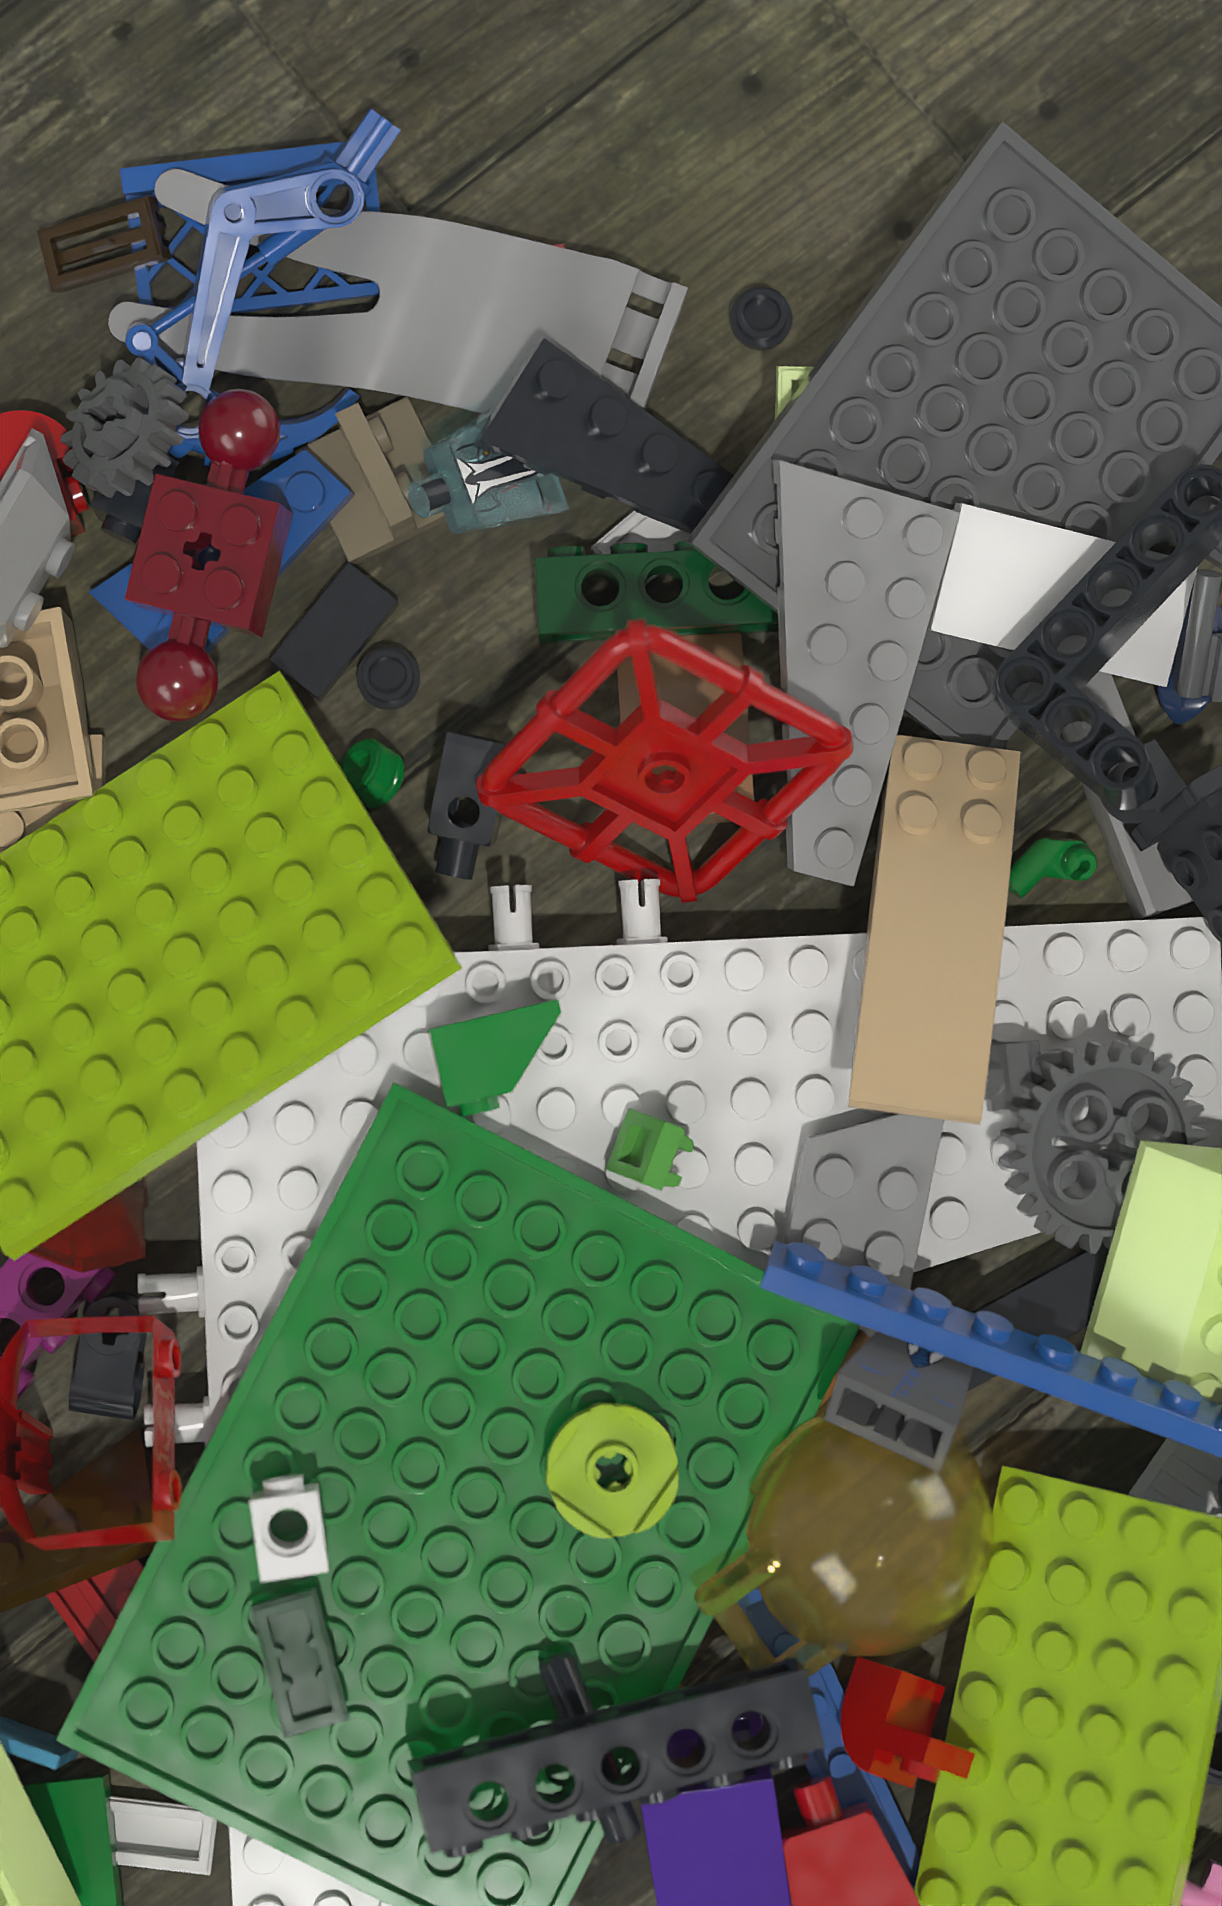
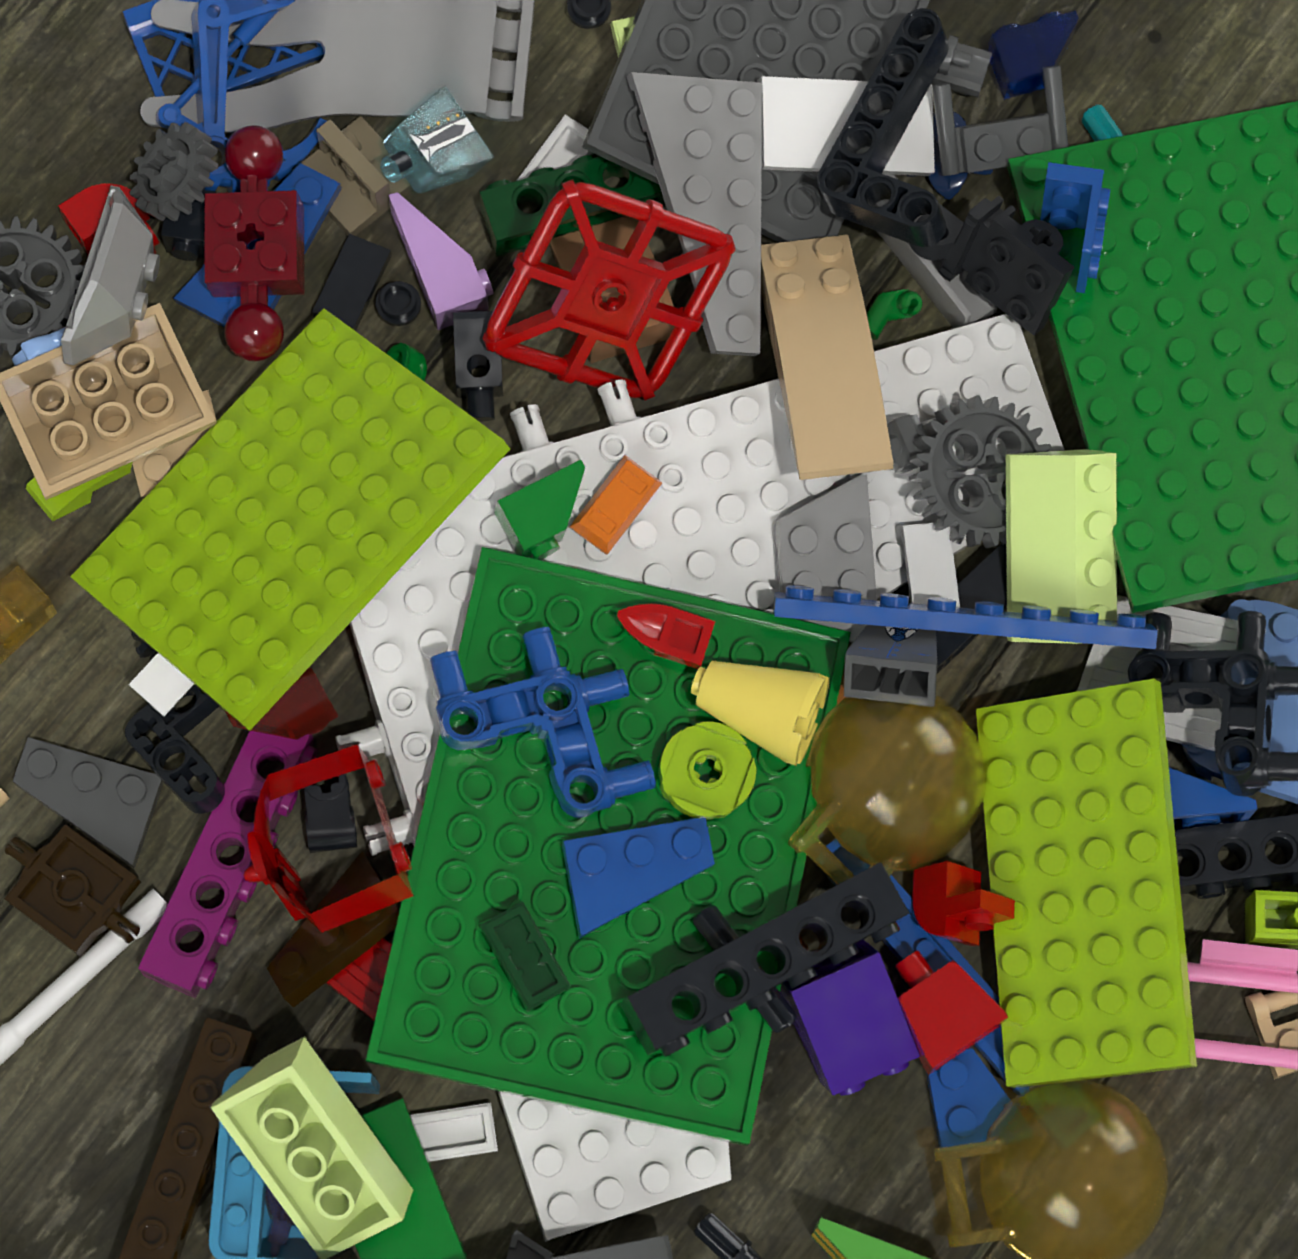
camera: 20 degrees left, 10 degrees down
dark brown tile [37,196,172,293] -> none
white brick [250,1475,329,1582] -> none
black wing [472,338,734,534] -> none
bright green tile [605,1108,694,1191] -> none
none -> lavender slope [389,192,493,330]
none -> blue pin [430,627,656,818]
none -> blue wing [562,818,715,939]
none -> orange tile [569,455,662,555]
none -> red plate [617,604,715,669]
none -> light yellow cone [691,661,830,766]
none -> white tile [901,522,960,608]

